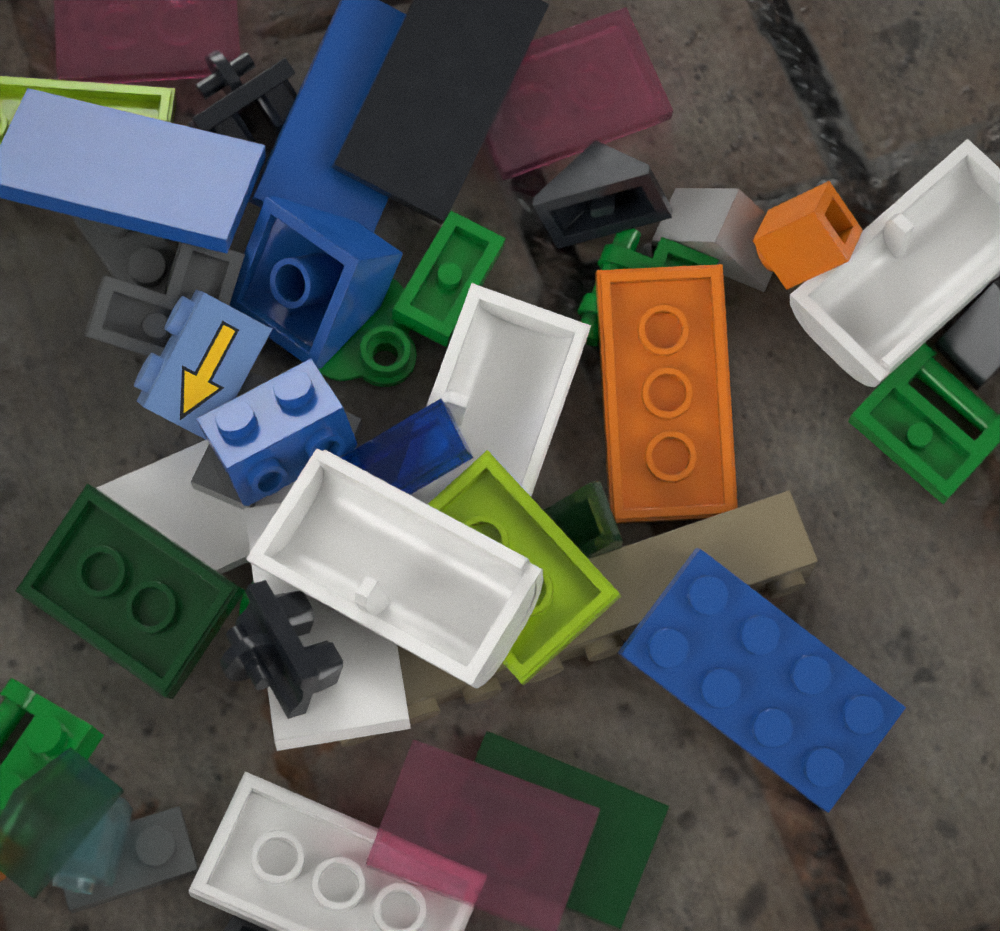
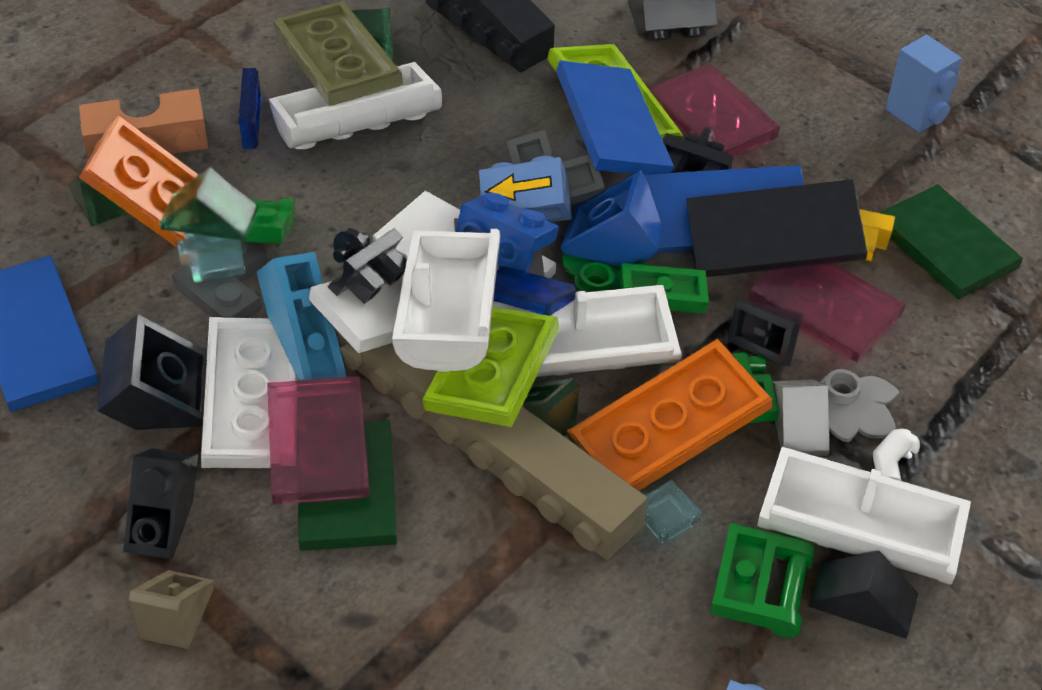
camera: 65 degrees right, 25 degrees down
dark green tile [15,483,246,699] -> none
blue plate [617,548,906,813] -> none
orange brick [752,181,863,290] -> none
none -> dark azure slope [256,252,348,391]
none -> clear light blue tile [645,480,702,544]
none -> light grey plate [820,369,899,442]
none -> white arm [873,429,920,481]

